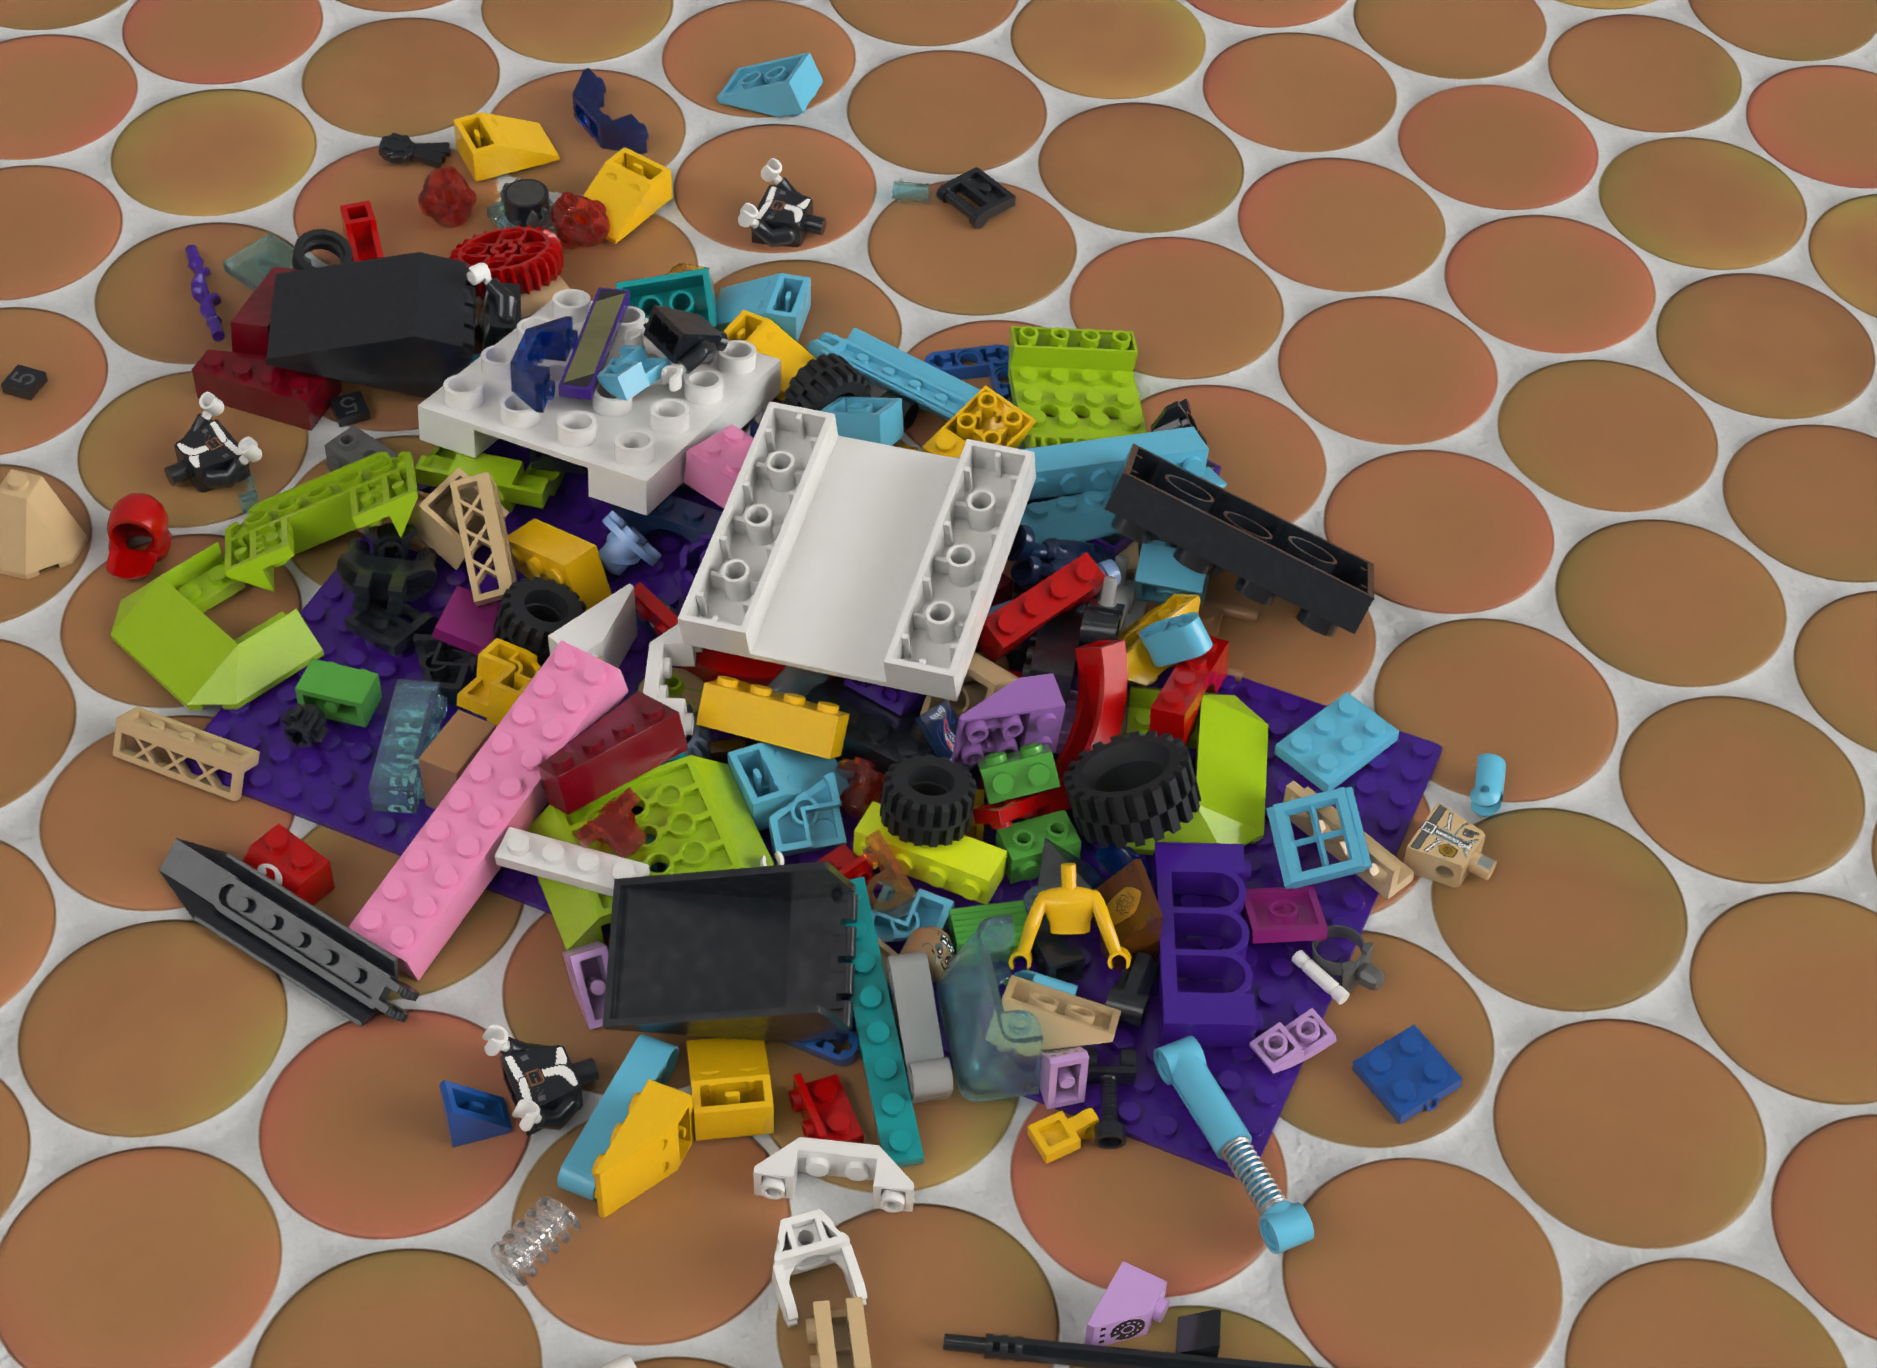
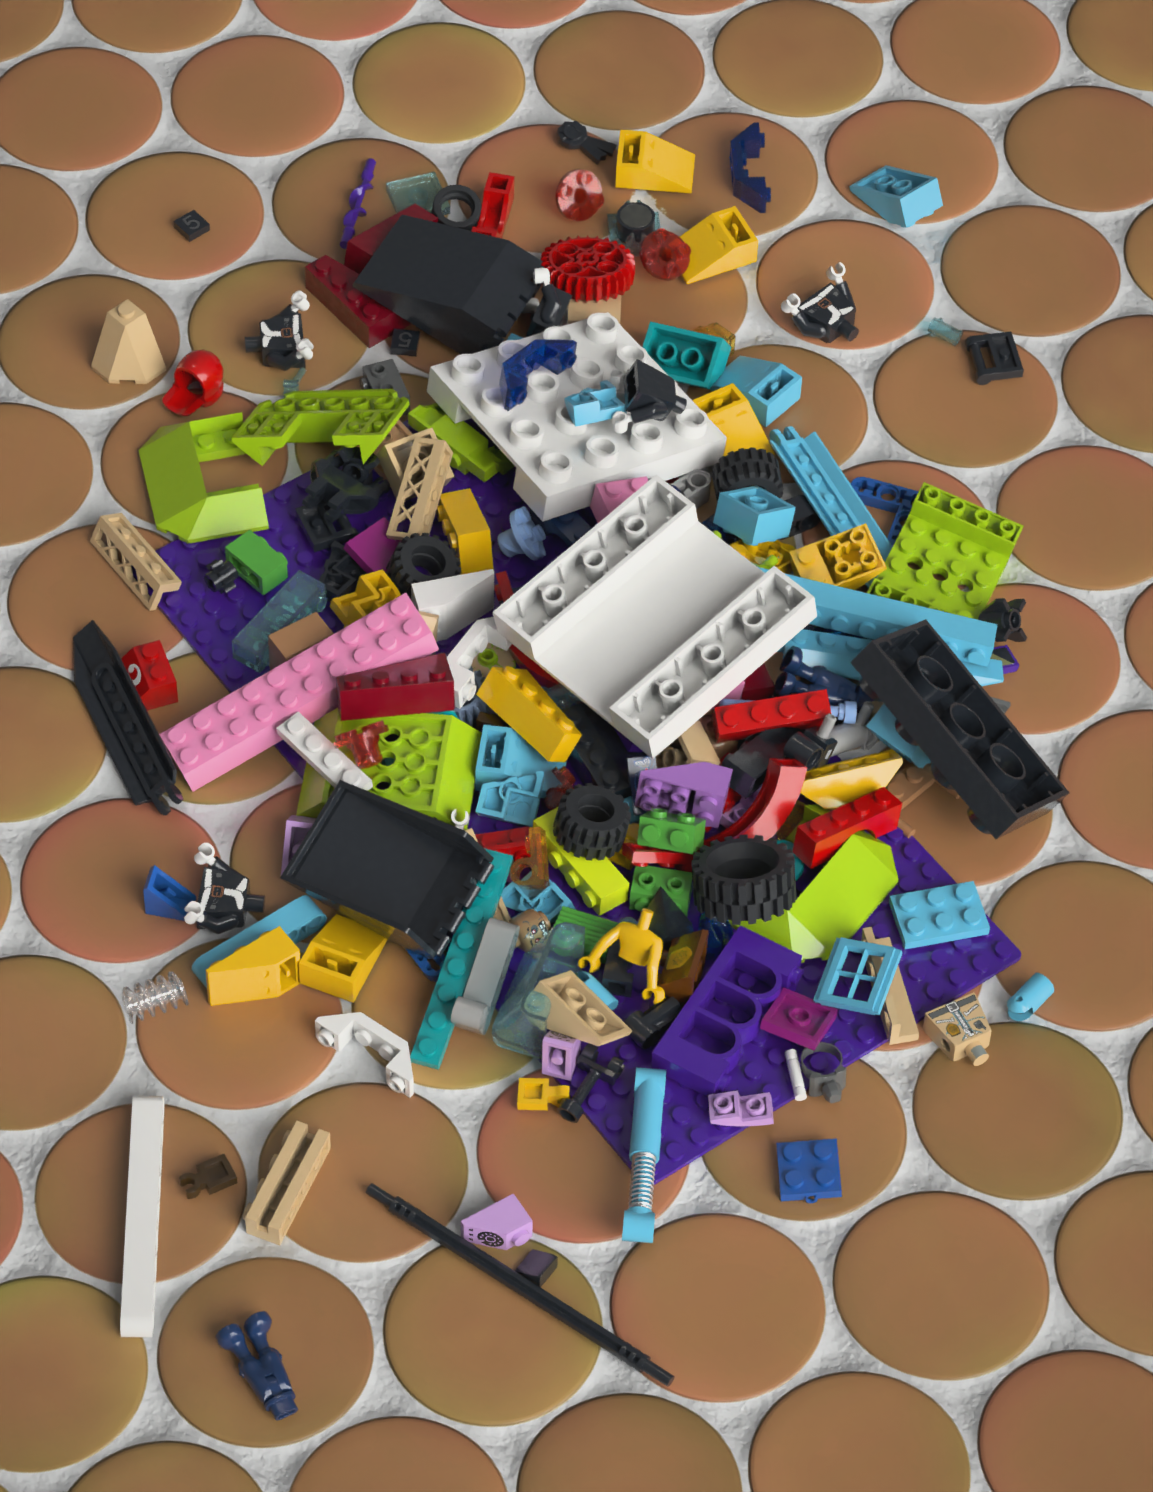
camera: 30 degrees right, 5 degrees up
tile [558,287,630,400] -> none
white piece [772,1209,868,1328] -> none
red bracket [788,1073,864,1144] -> none
medium azure beam [1139,612,1213,667] -> none

